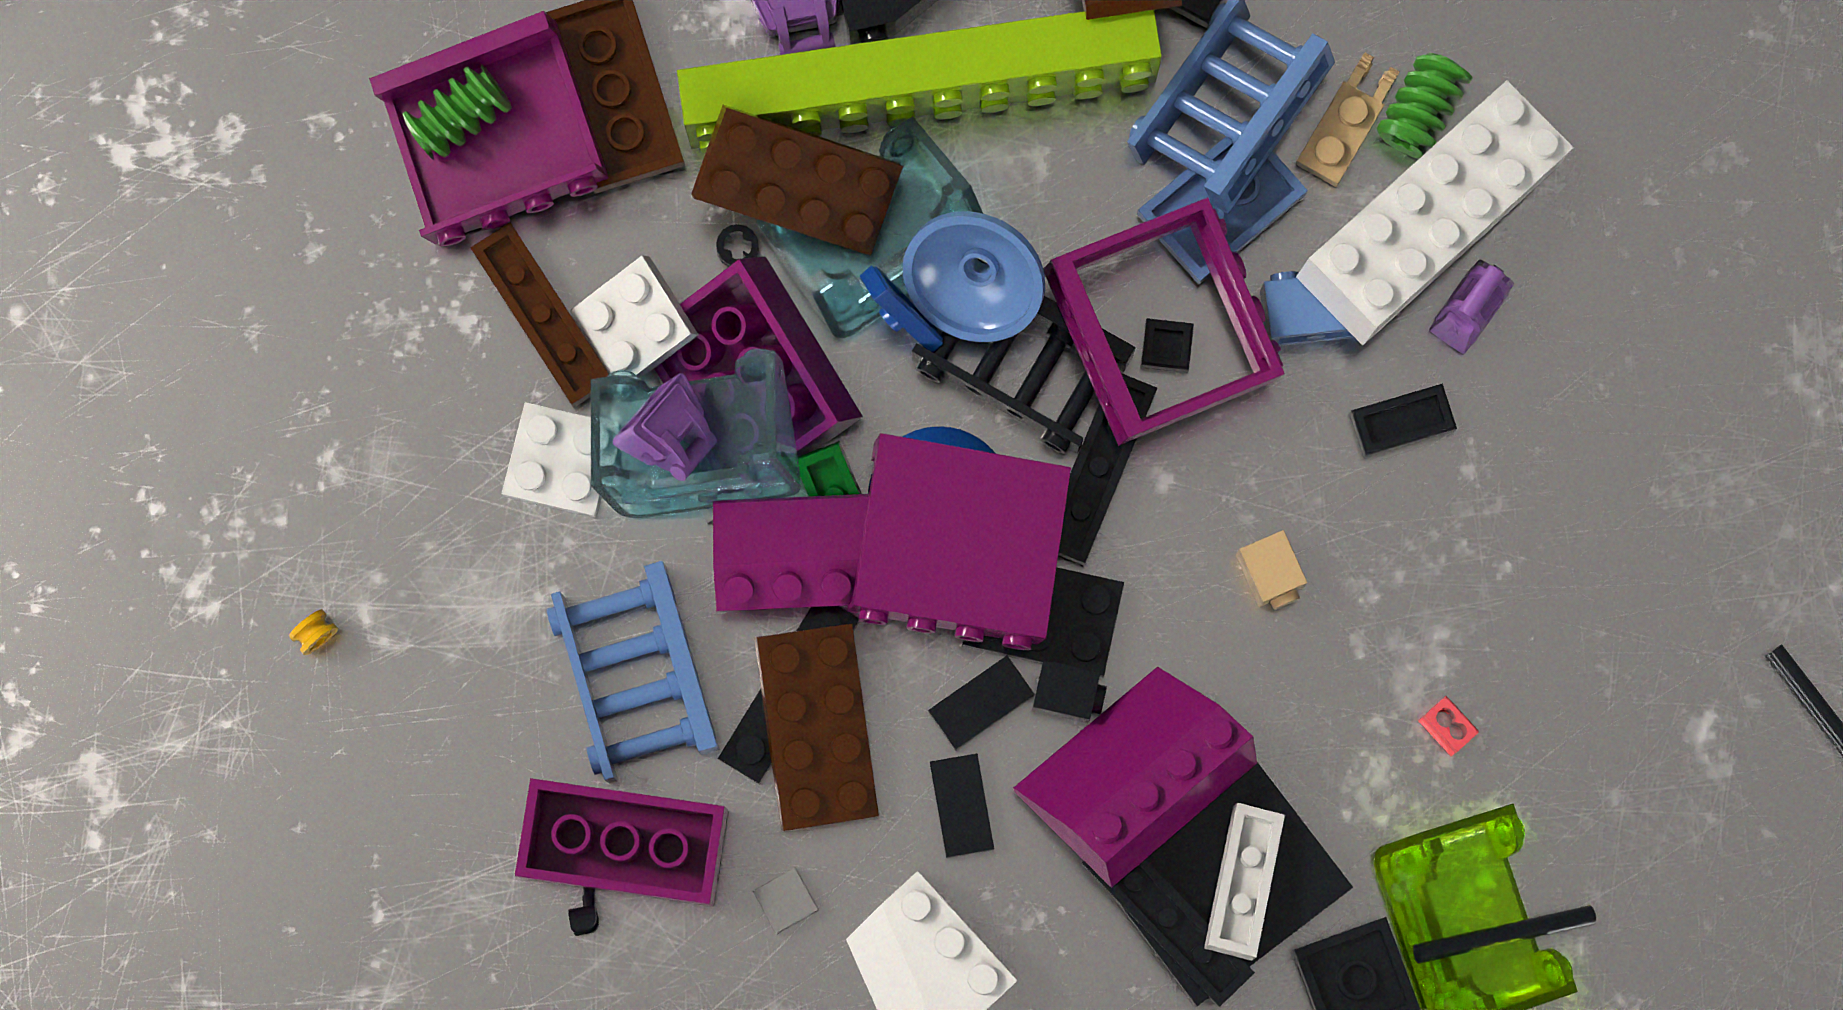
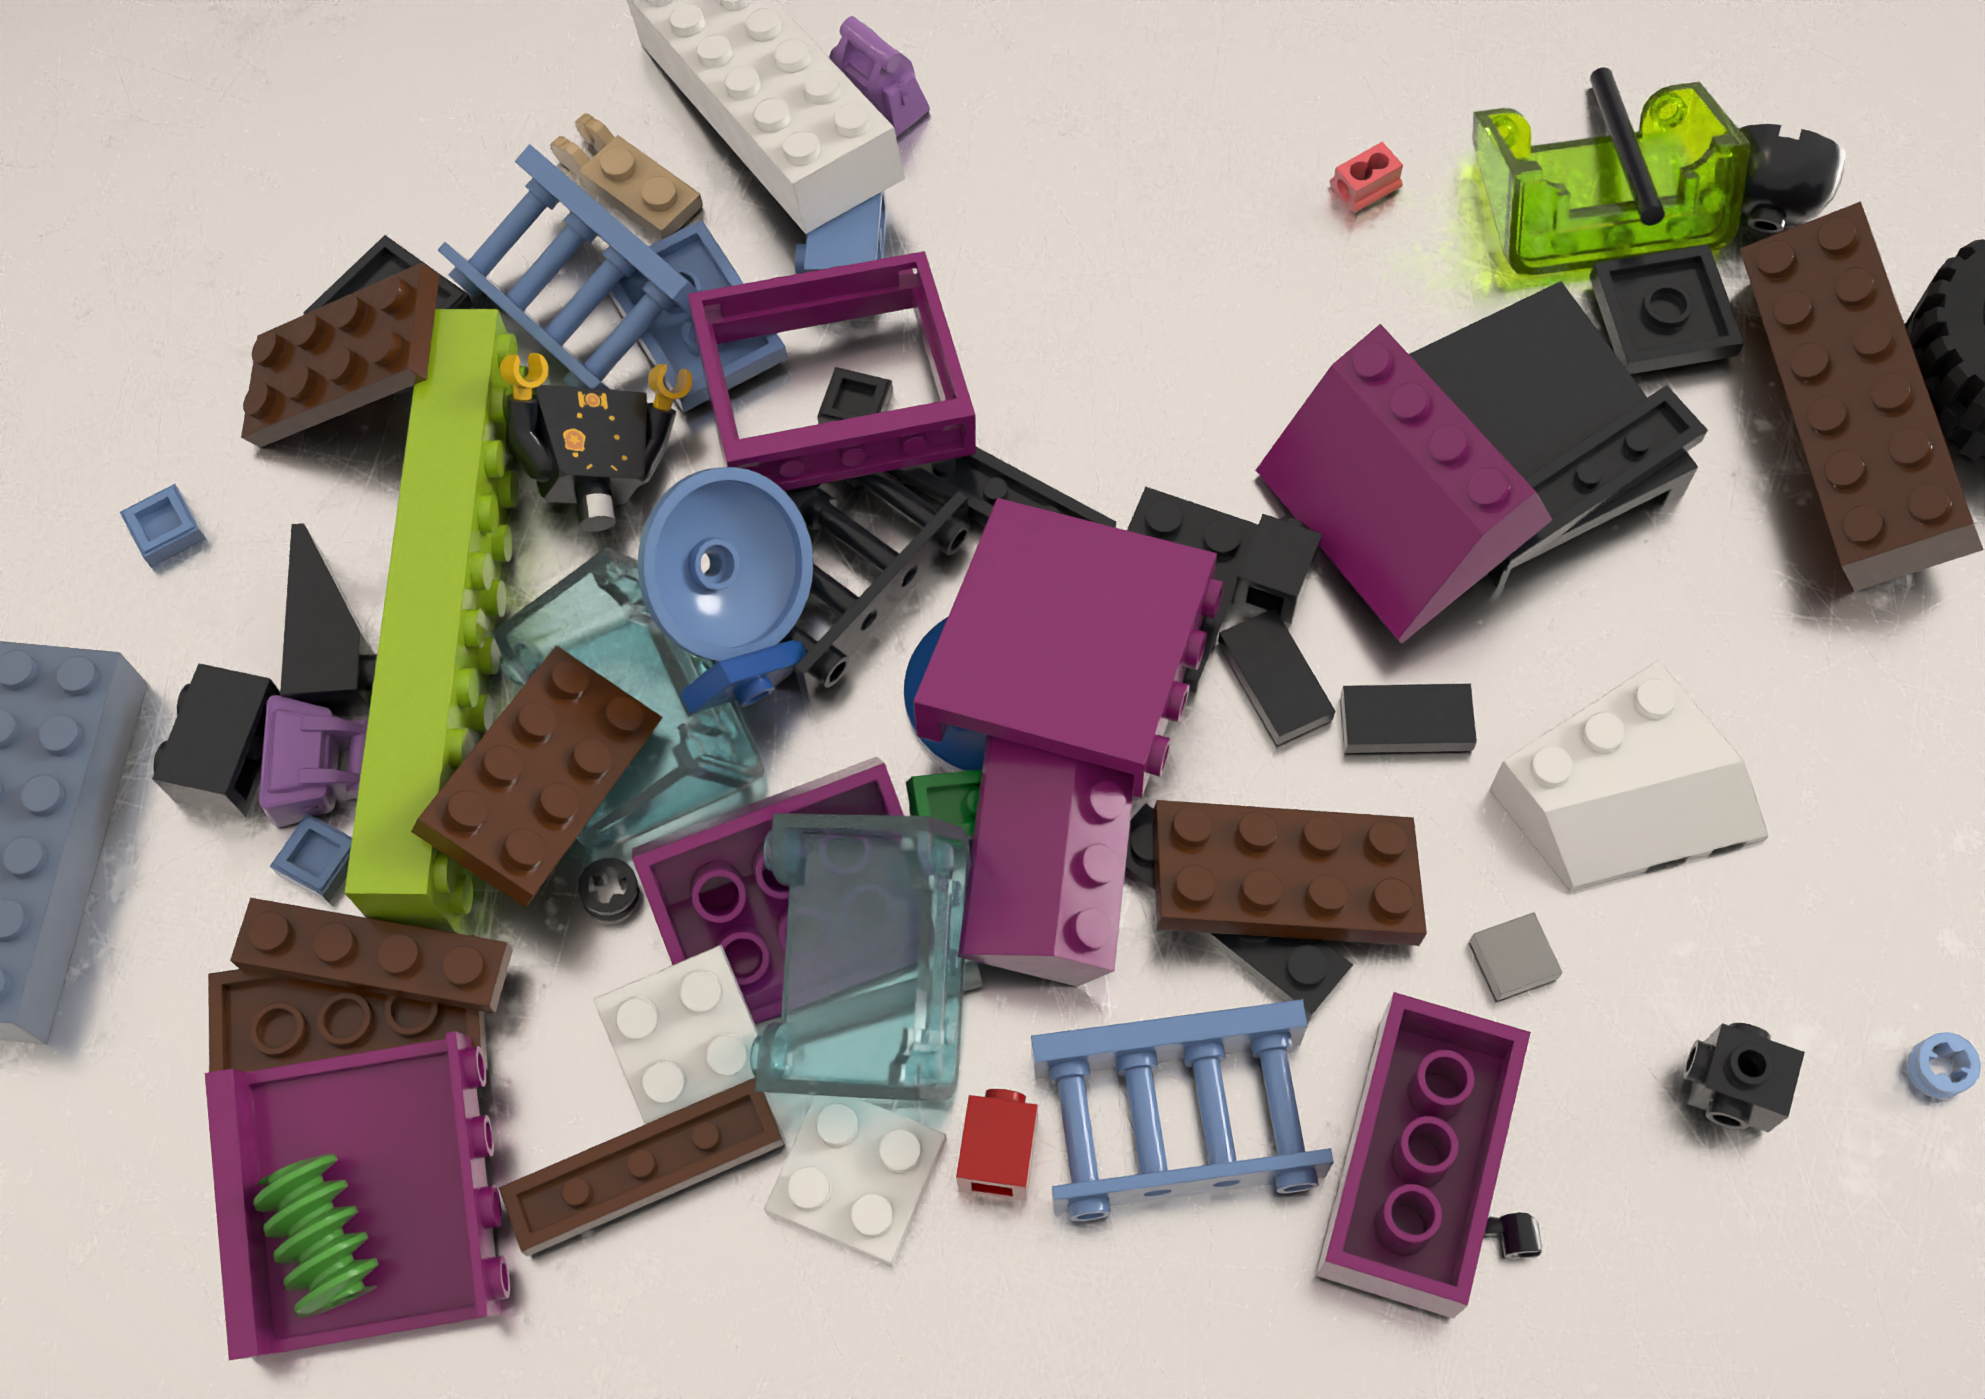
camera: 80 degrees left, 15 degrees down
medium lavender piece [613,373,717,481] -> none
white plate [1204,803,1285,961] -> none
tan brick [1236,530,1307,610] -> none
black tile [1350,383,1457,458] -> none
bright green piece [1377,53,1473,159] -> none
none -> reddish brown plate [230,898,513,1014]
none -> medium blue tile [270,814,352,903]
none -> black torso [500,353,692,532]
none -> red brick [956,1089,1038,1201]

